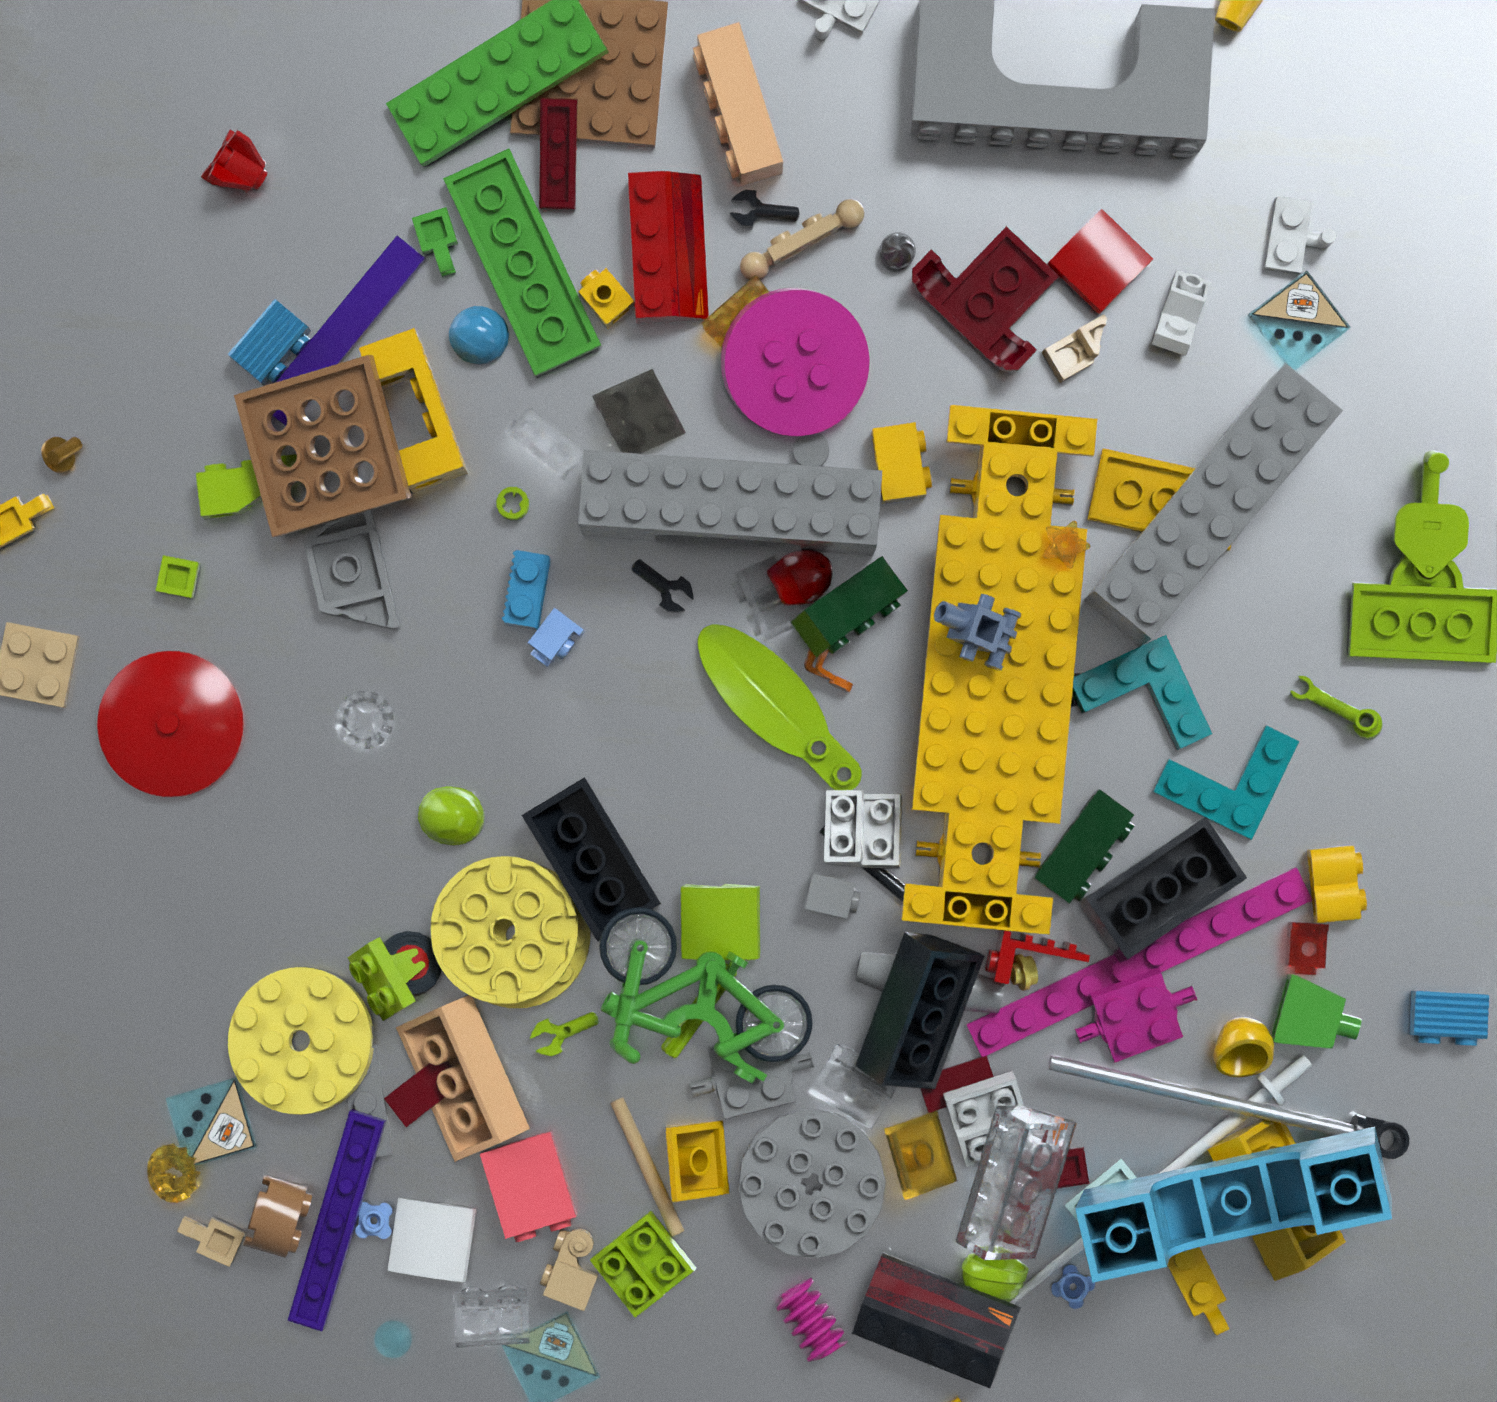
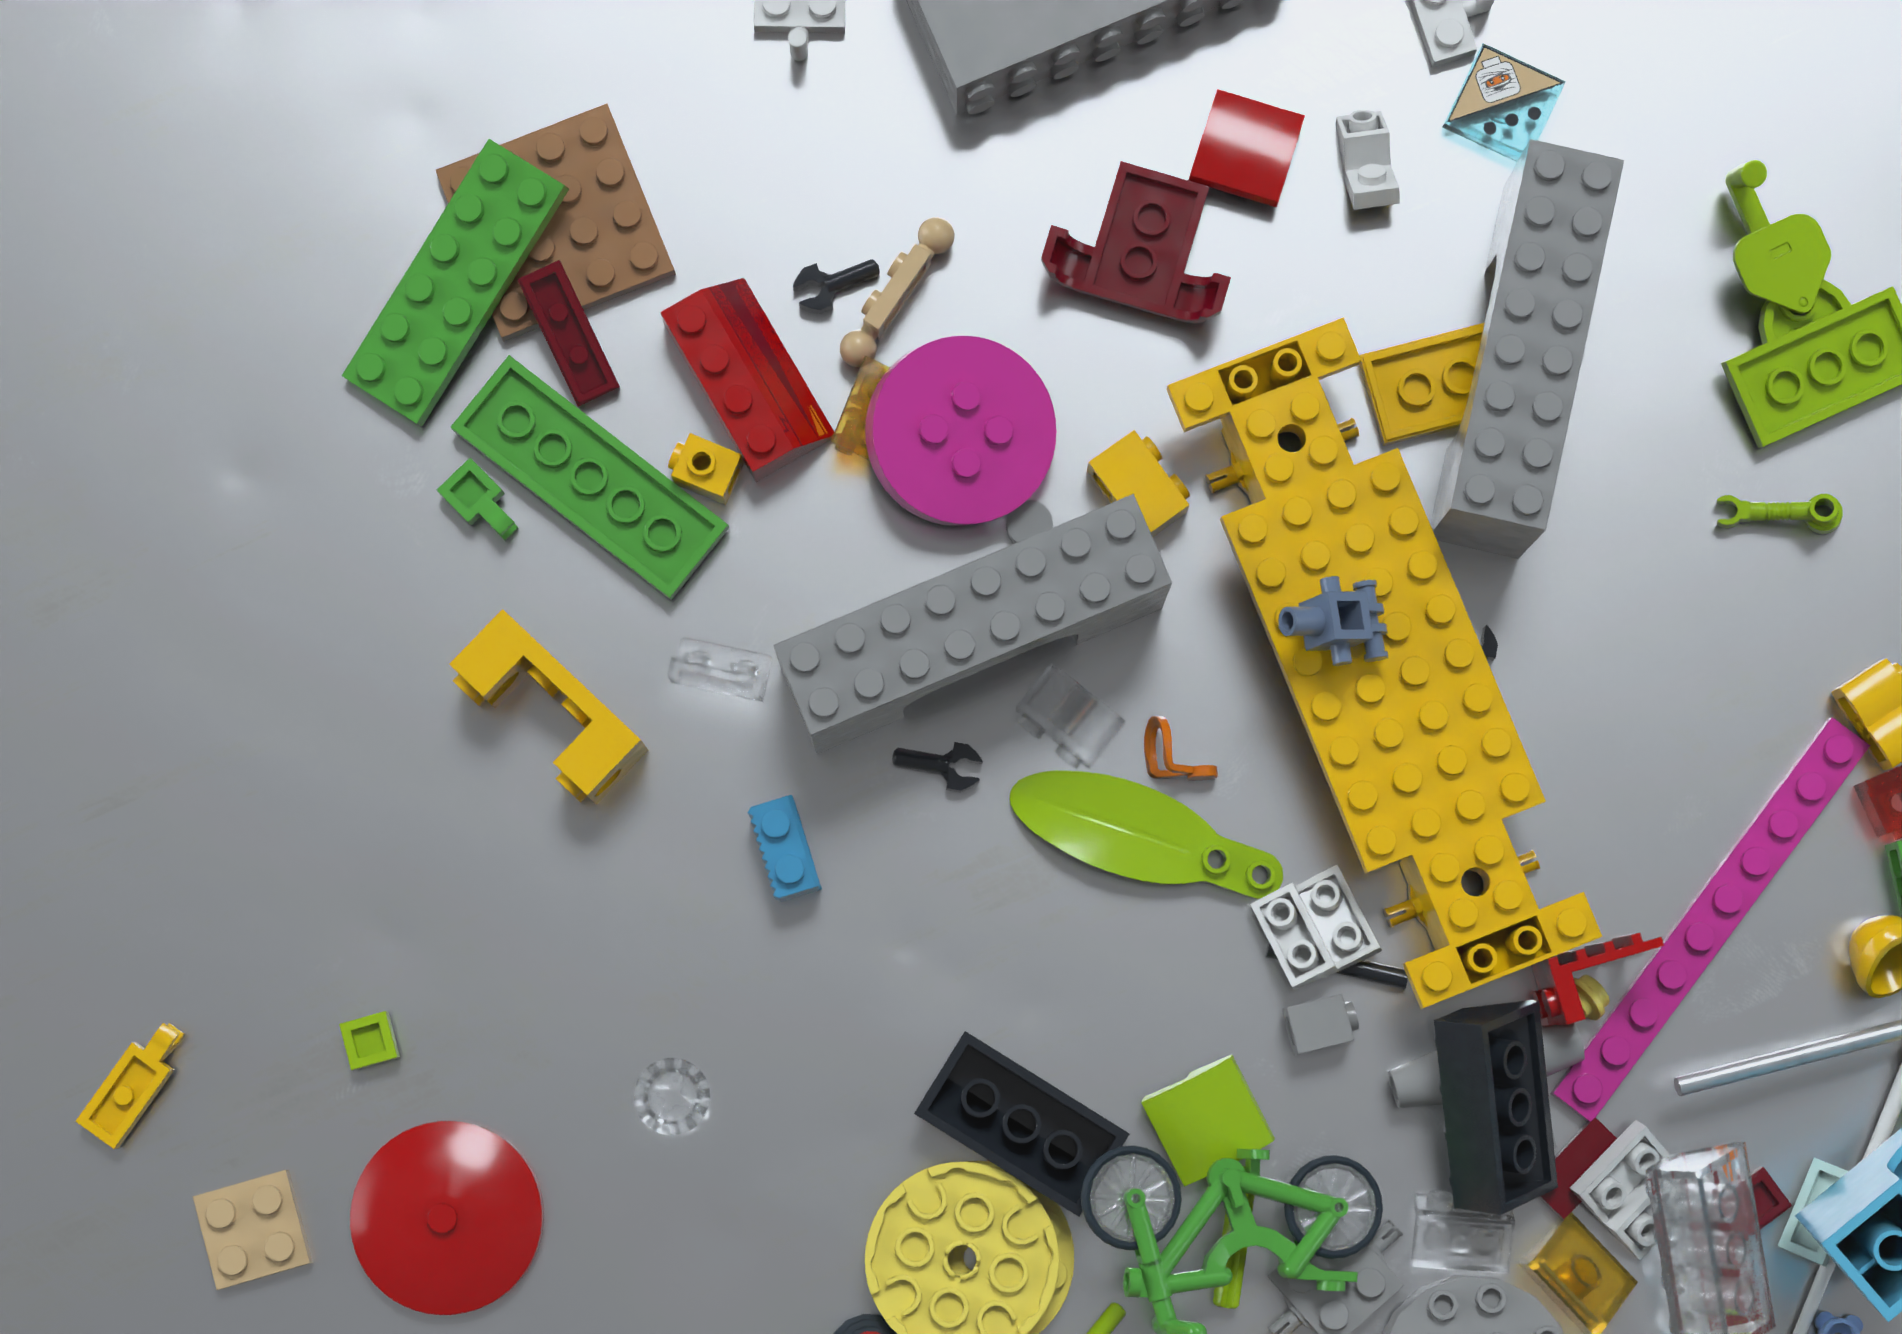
camera: 25 degrees left, 5 degrees down
pearl gold plate [41,437,82,473] -> none
lime slope [196,454,297,520] -> none
red brick [201,129,268,193] -> none
dark azure brick [228,299,311,386] -> none
medium nougat piece [234,355,412,537] -> none
dark purple tile [273,235,426,426] -> none
light grey wing [303,510,400,629] -> none
lime hat [418,786,485,846] -> none
dark azure piece [449,306,509,365] -> none
lime bush [496,487,529,520] -> none
light blue brick [528,608,585,667] -> none
clear smoke hinge [592,369,686,454] -> none
light nougat brick [693,22,783,186] -> none
red cap [767,550,833,606] -> none
dark green brick [790,556,908,657] -> none
flat silver plate [879,232,916,269] -> none
dark green brick [1032,789,1135,904] -> none
tan slope [1042,314,1107,383] -> none
clear yellow plate [1043,521,1091,569] -> none
teal plate [1072,635,1213,750] -> none
dark pink plate [1075,968,1197,1063] -> none
black brick [1079,817,1247,963] -> none
teal plate [1152,725,1300,840] -> none

